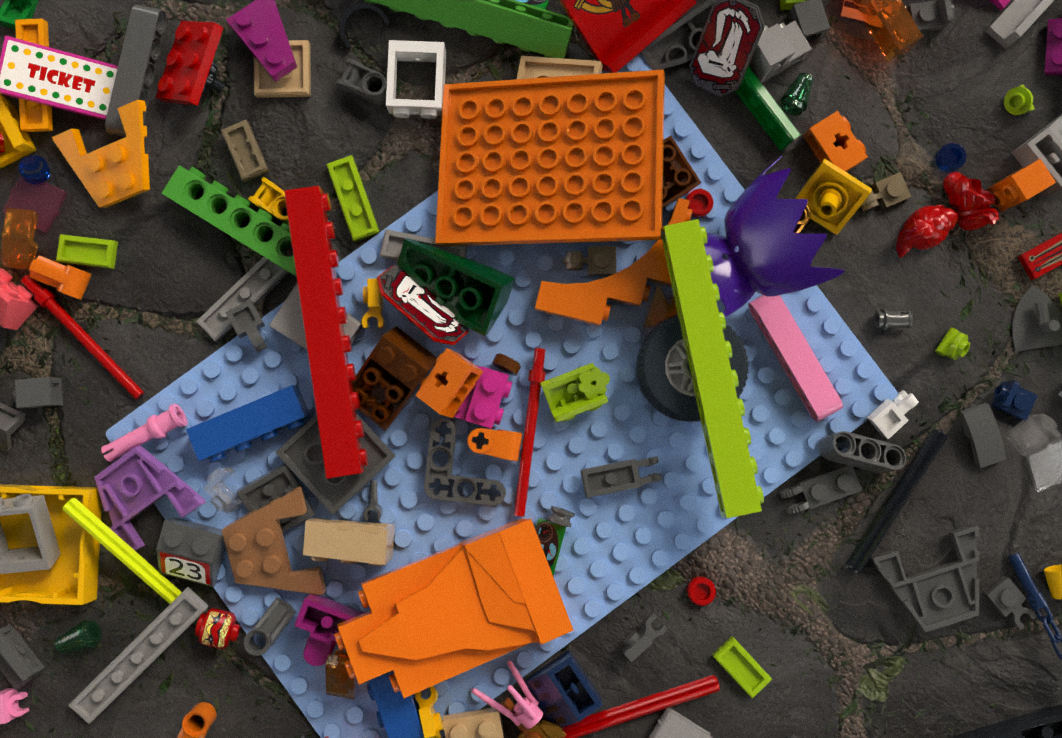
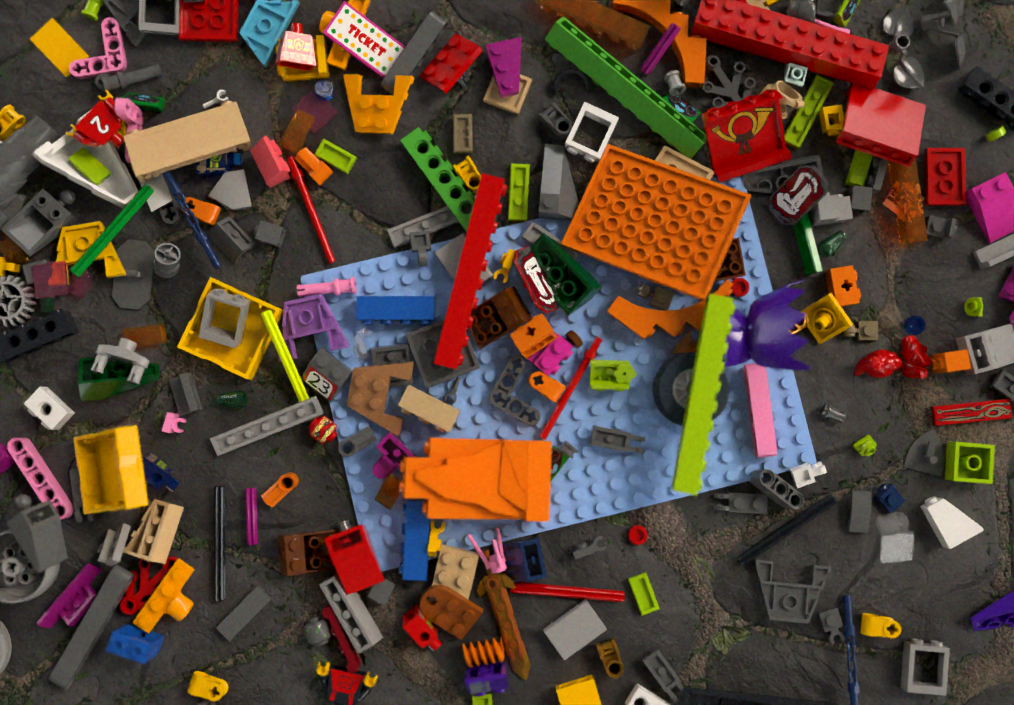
camera: 20 degrees right, 0 degrees up
none -> dark grey wedge [539,144,578,220]

